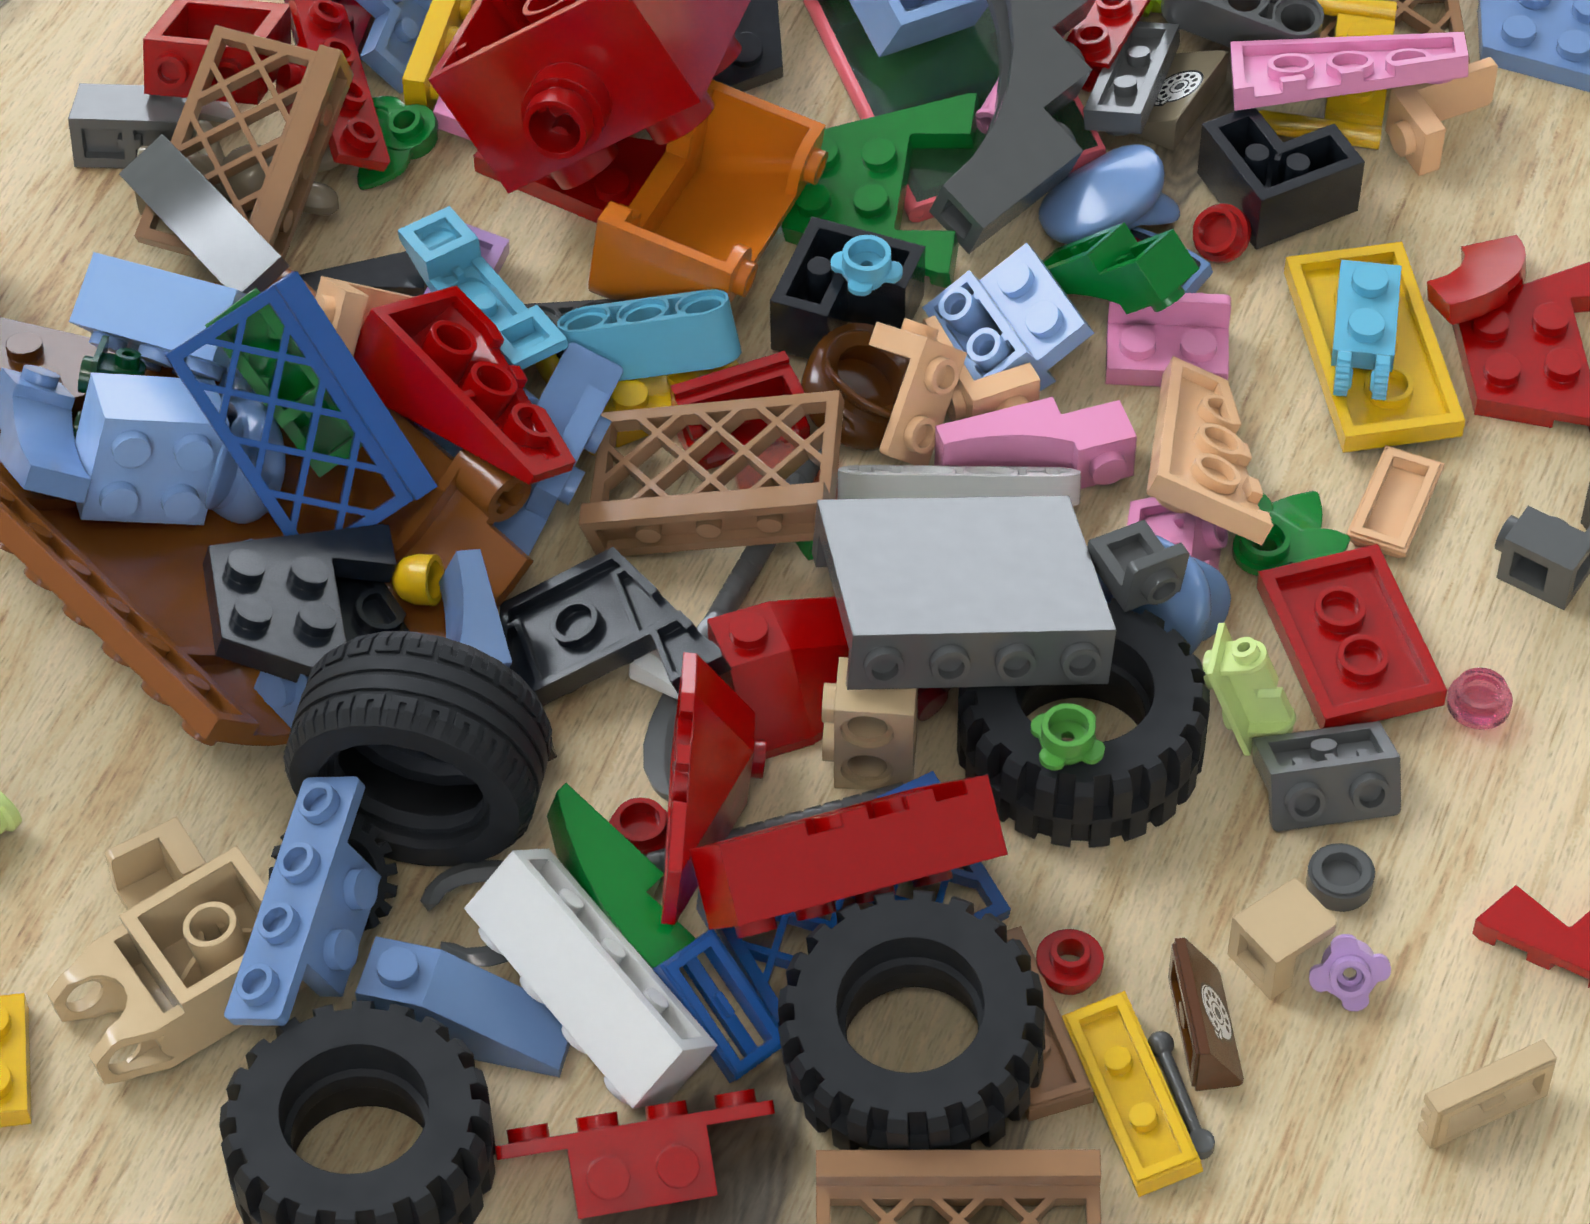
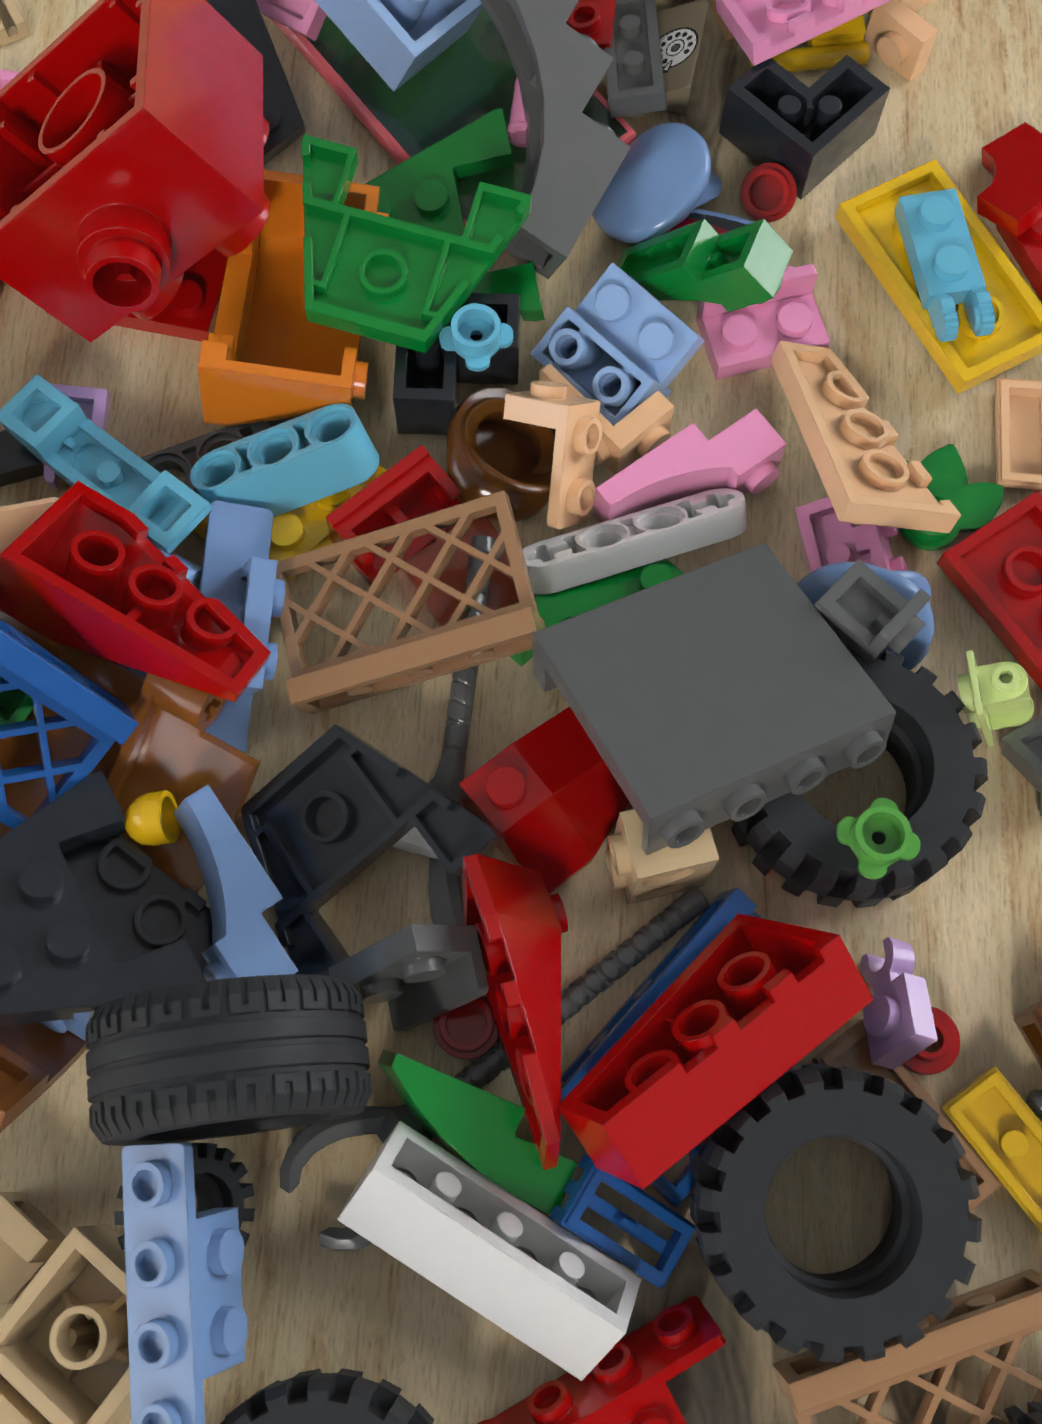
camera: 20 degrees left, 20 degrees up
medium blue slope [355,936,570,1078] -> none
none -> green wing [301,134,533,353]
none -> dark grey bracket [328,924,489,1031]
none -> lavender plate [861,937,938,1070]

